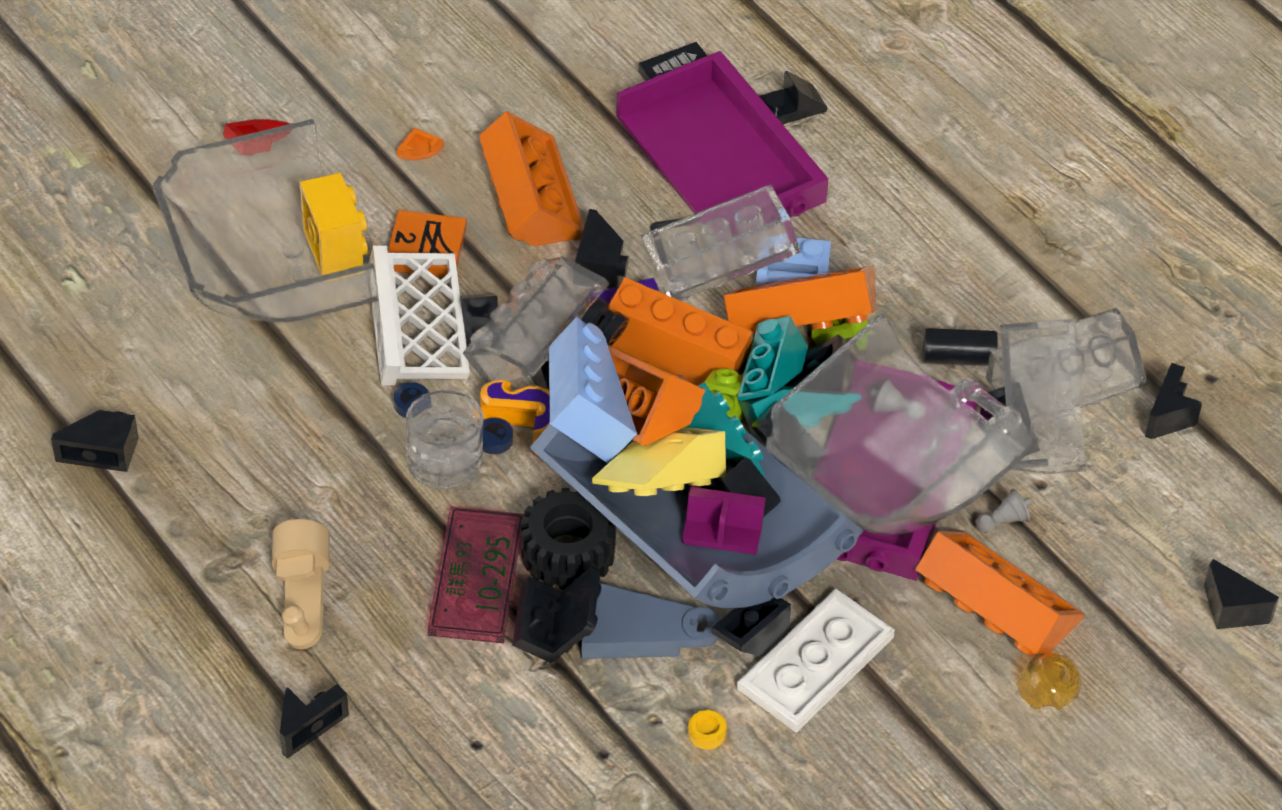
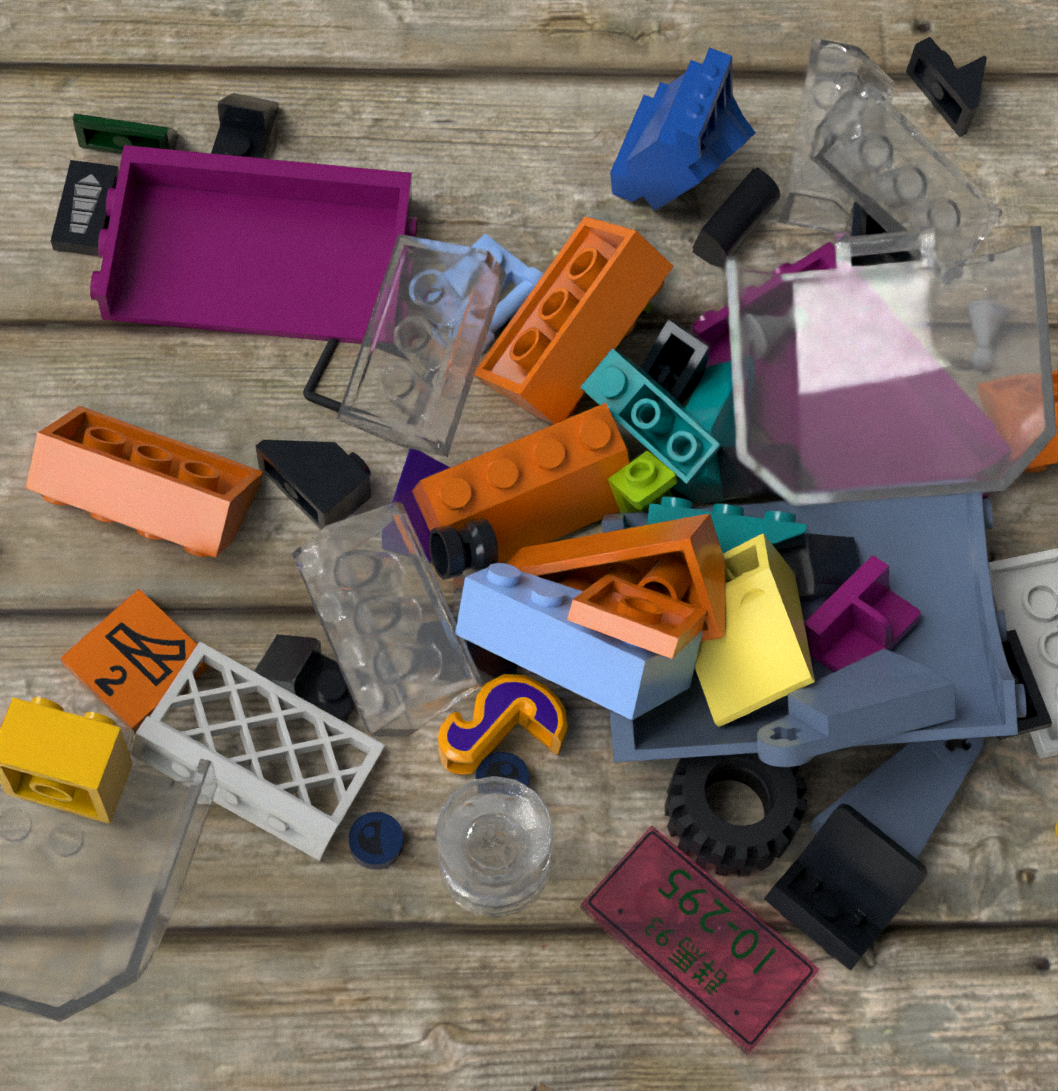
camera: 60 degrees left, 15 degrees up
none -> dark green slope [72,113,178,154]
none -> orange tile [567,574,708,659]
none -> blue slope [610,47,756,211]
none -> sand blue piece [757,649,956,767]

